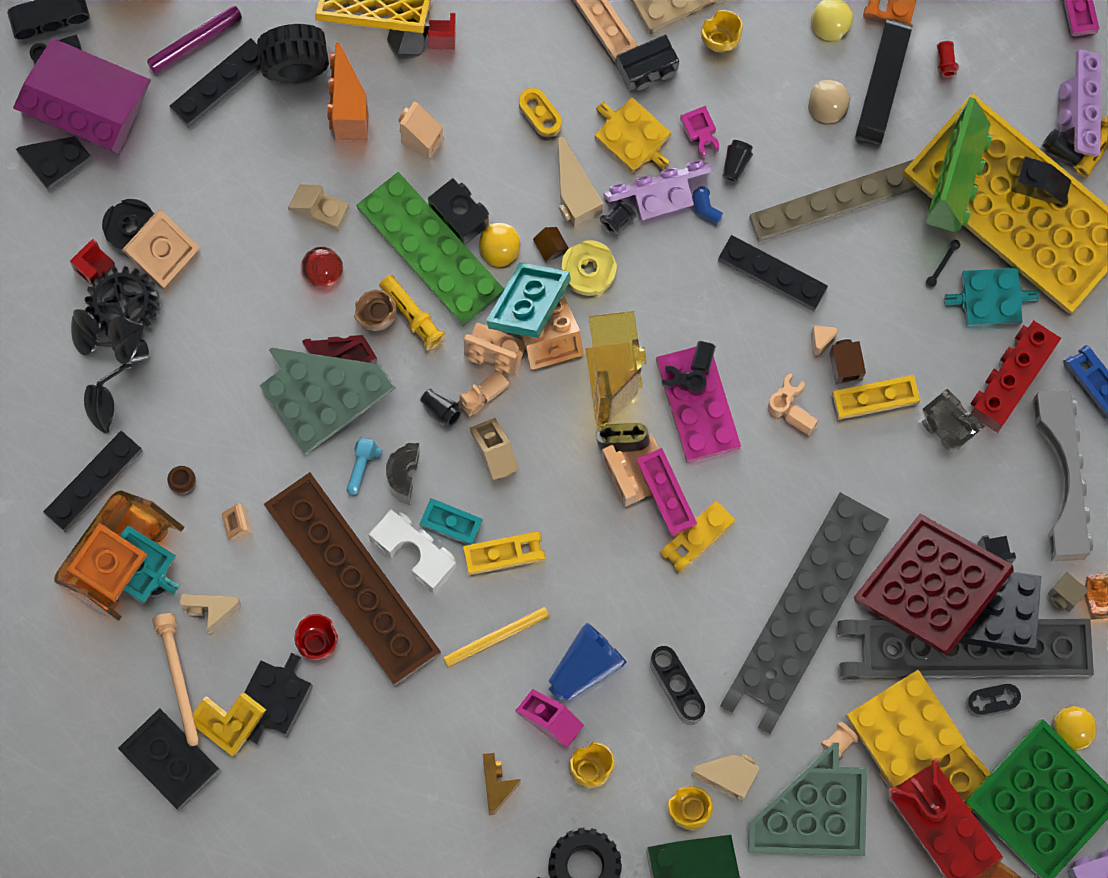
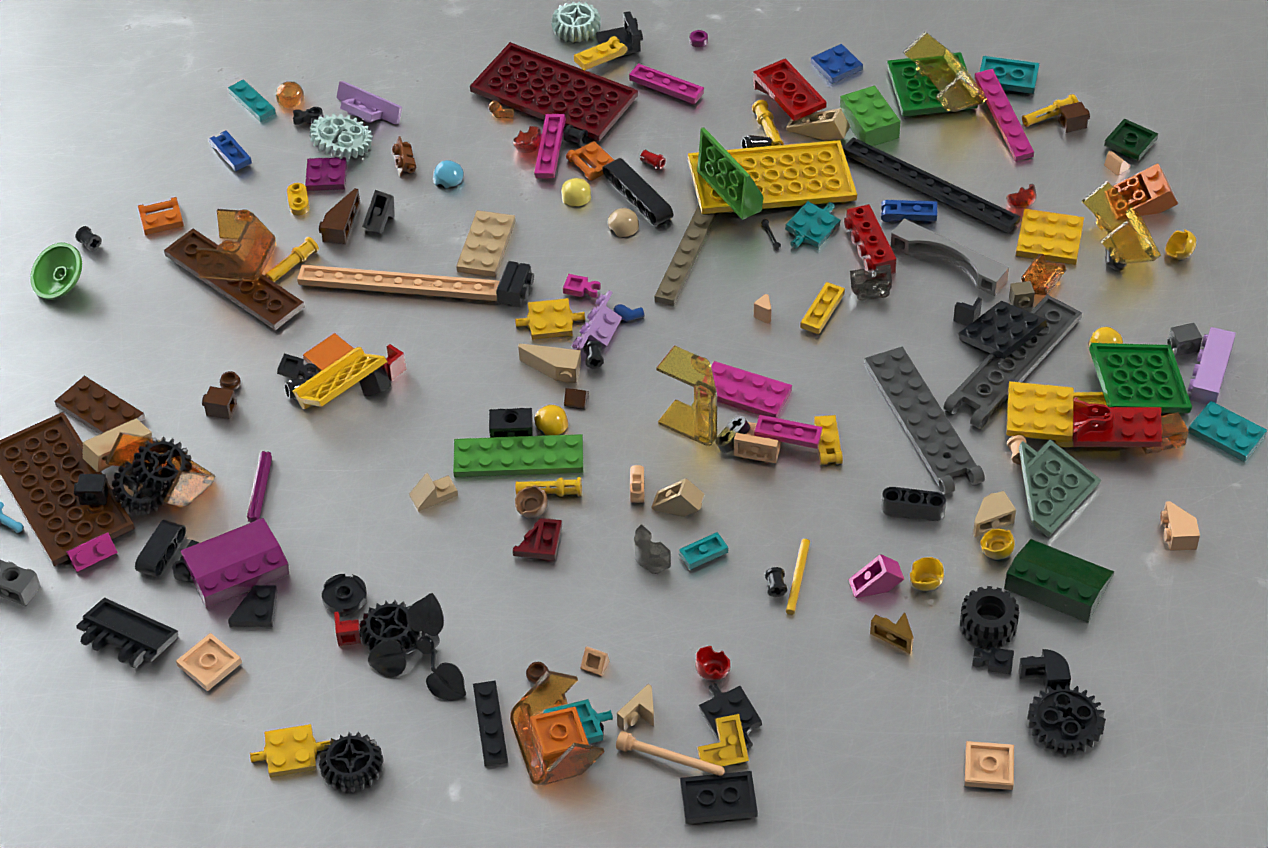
camera: 45 degrees left, 25 degrees down
light nougat plate [122,210,200,288] -> none
black plate [169,38,261,128] -> none
black tyre [257,24,329,83] -> none
sand green wing [260,348,396,454] -> none
reddish brown plate [264,472,441,687] -> none
clear red hair [300,246,343,288] -> none
orange slope [327,43,369,141] -> none
medium azure piece [346,437,383,495] -> none
white arch [369,509,456,594] -> none
light nougat slope [398,101,443,159] -> none
black cone [420,389,462,427] -> none
yellow plate [463,532,546,576] -> none
light nougat bracket [464,323,526,375] -> none
teal plate [486,262,571,338] -> none
yellow plate [519,88,562,138] -> none
light nougat bracket [521,297,584,370] -> none
blue cone [549,623,627,701] -> none
light yellow plate [561,240,617,296] -> none
black bar [661,341,716,396] -> none
yellow hair [701,10,743,53] -> none
black plate [718,235,828,312] -> none
black cone [722,140,753,182] -> none
light nougat bar [768,373,819,436] -> none
reddish brown brick [829,339,866,385] -> none
dark red plate [854,513,1014,656] -> none
black beam [966,684,1021,717] -> none
black slope [1011,156,1071,207] -> none
lavender bracket [1058,49,1101,157] -> none
none -> black bush [765,567,787,597]

